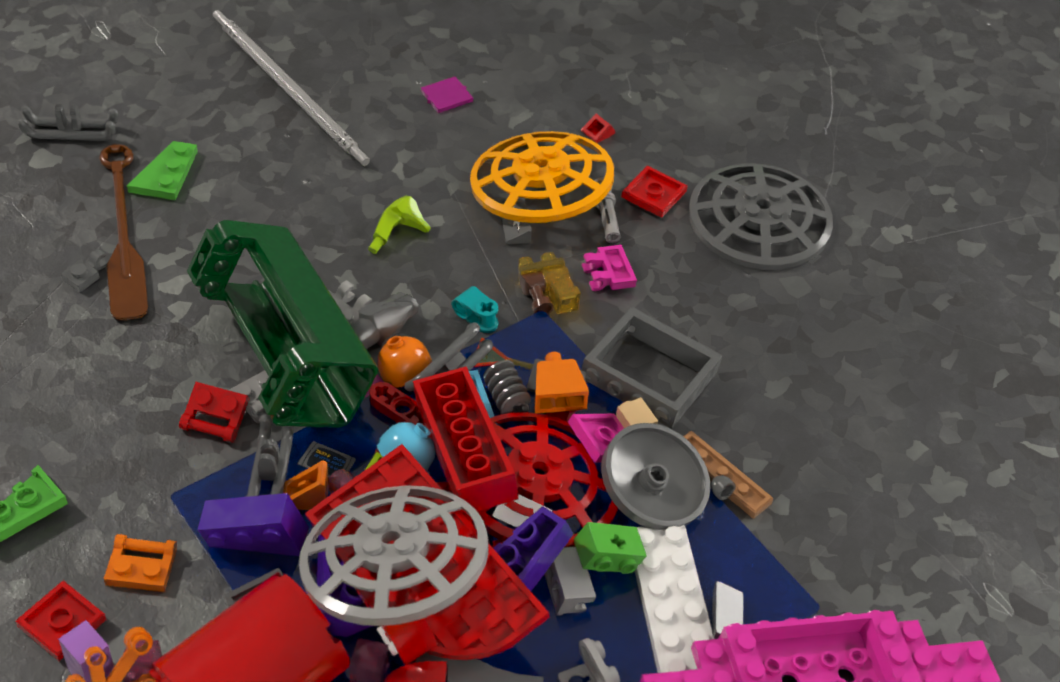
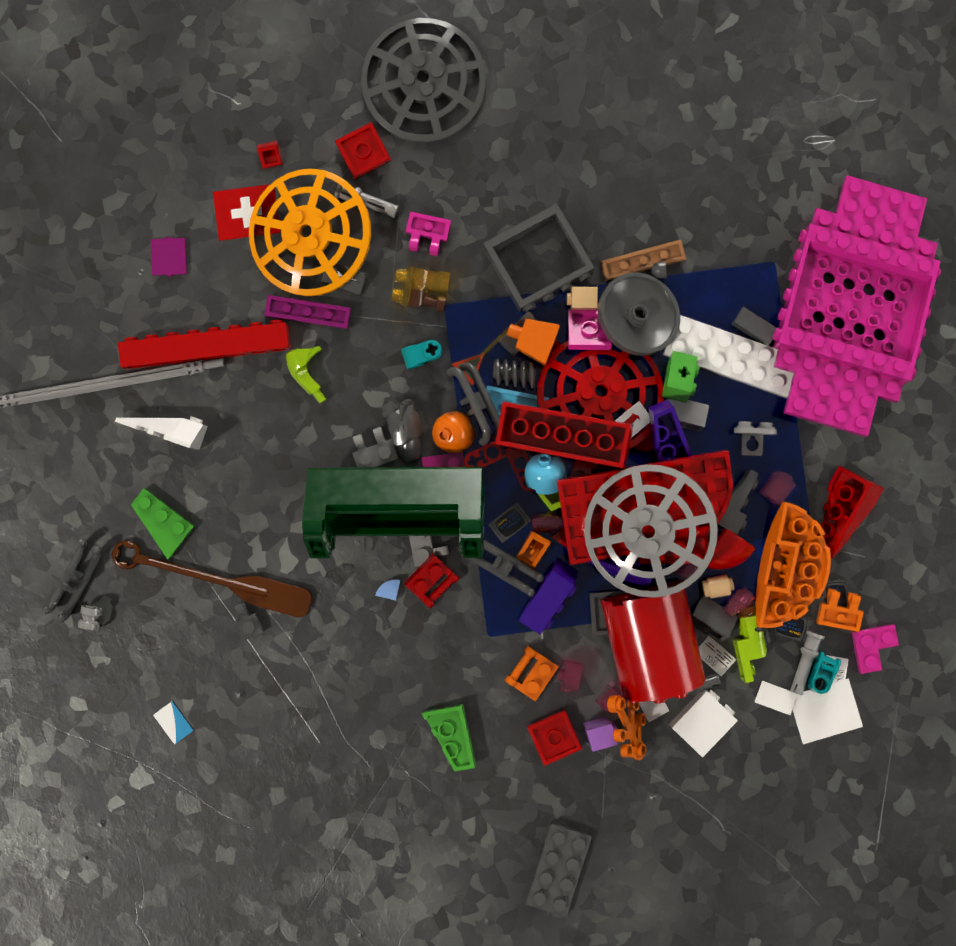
camera: 55 degrees left, 40 degrees up
none -> light grey wheel [77,605,103,630]
none -> white wedge [115,416,208,450]
none -> red brick [118,320,292,370]
none -> red sticker [213,184,281,241]
none -> magenta plate [264,295,351,330]
none -> light blue tile [375,579,401,601]
none -> clear pink brick [557,659,584,693]

